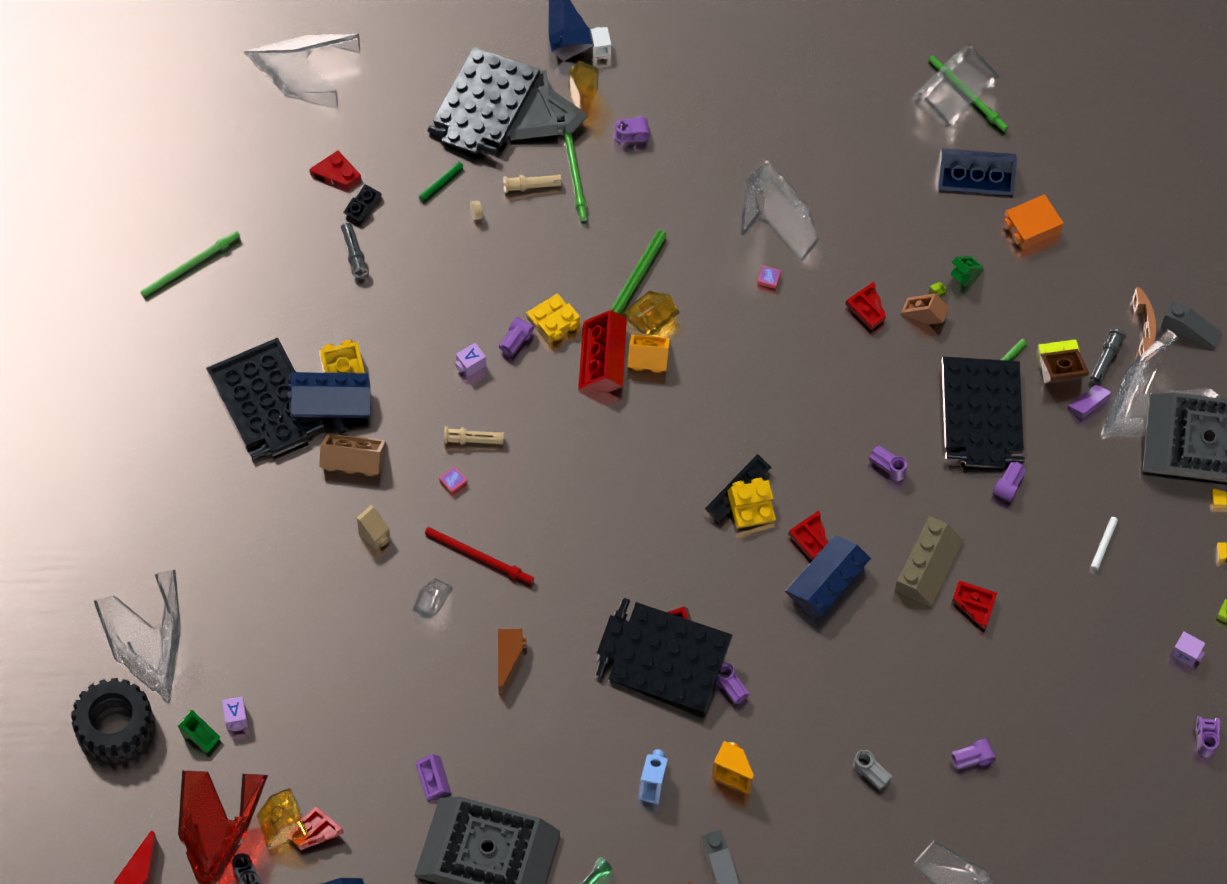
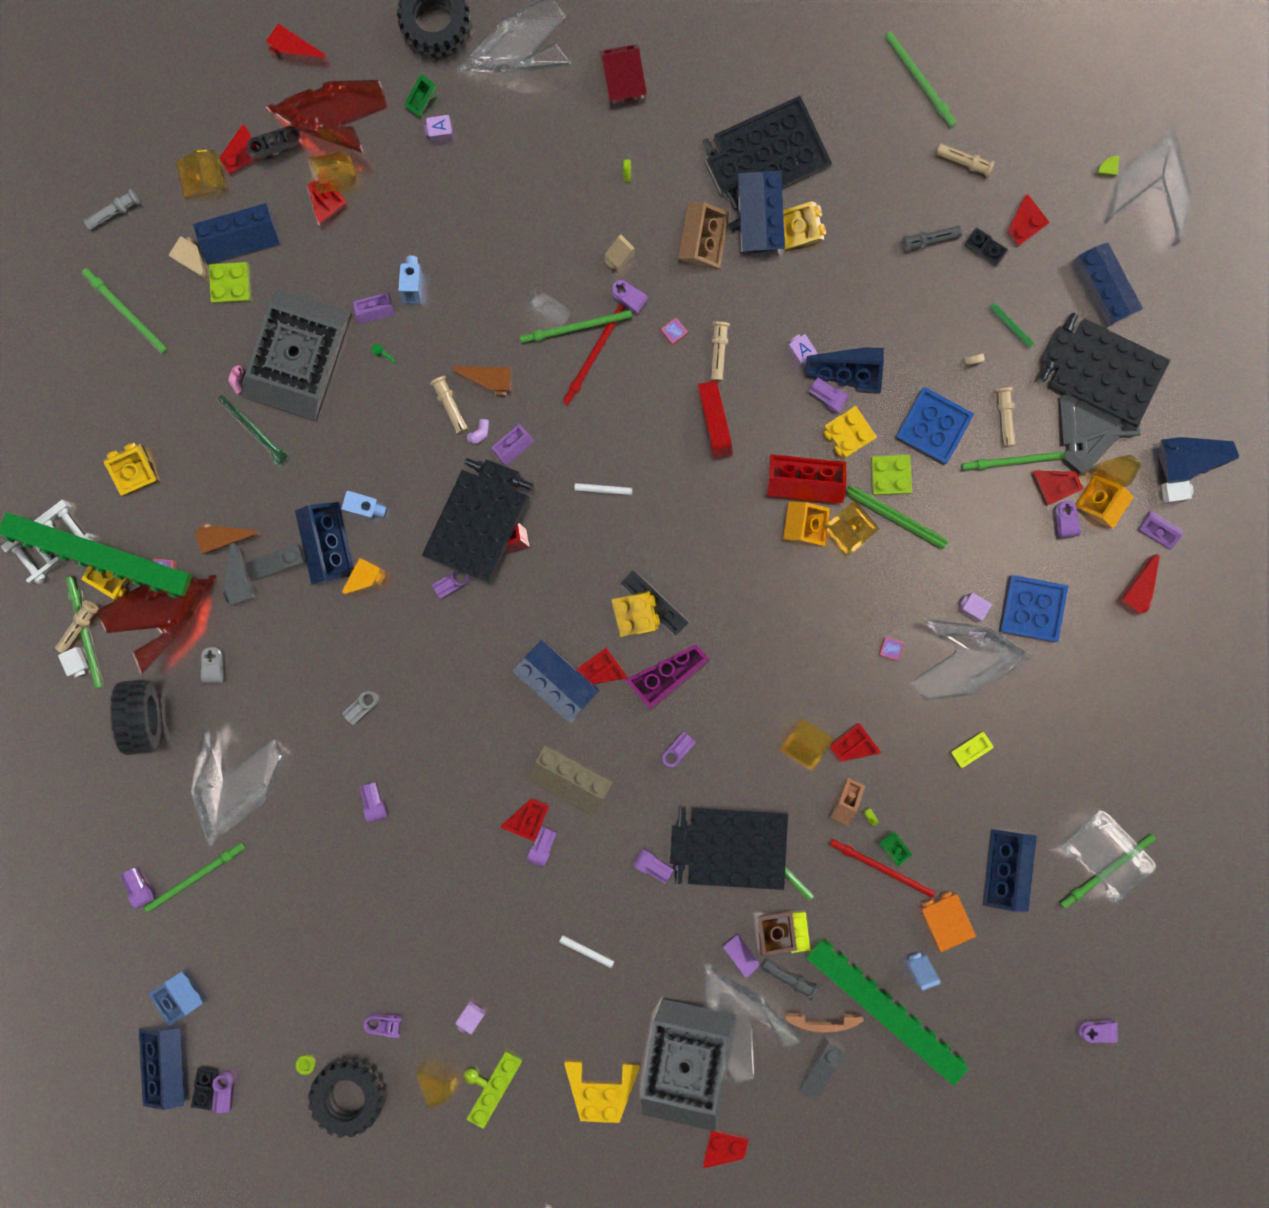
camera: 95 degrees right, 25 degrees up
none -> dark blue slope [295,502,354,585]
none -> green hand [370,344,396,363]
none -> light blue torso [399,256,422,304]
none -> tan pin [430,375,468,433]
none -> lavender arm [467,419,489,444]
none -> medium lavender slope [491,423,534,465]
none -> bright green bar [520,310,632,343]
none -> medium lavender piece [526,827,556,868]
none -> white bar [575,483,632,495]
none -> dark red slope [599,44,647,104]
none -> medium lavender piece [612,280,648,314]
none -> lime tile [623,159,631,183]
none -> magenta wedge [625,644,710,711]
none -> red beam [698,380,733,459]
none -> clear yellow slope [779,718,834,771]
none -> green brick [805,938,969,1086]
none -> dark blue wedge [806,347,884,393]
none -> red bar [829,839,935,898]
none -> lime plate [871,455,912,495]
none -> blue plate [896,387,974,464]
none -> light blue slope [906,952,940,990]
none -> tan pin [936,143,994,178]
none -> neon yellow plate [951,731,994,768]
none -> lavender brick [960,592,992,622]
none -> blue plate [1000,575,1069,642]
none -> red wing [1033,470,1084,505]
none -> dark blue slope [1074,242,1143,327]
none -> light orange slope [1076,475,1134,529]
none -> medium lavender piece [1079,1020,1118,1043]
none -> lime tile [1097,156,1120,176]
none -> red slope [1119,554,1160,615]
none -> medium lavender slope [1139,511,1183,550]

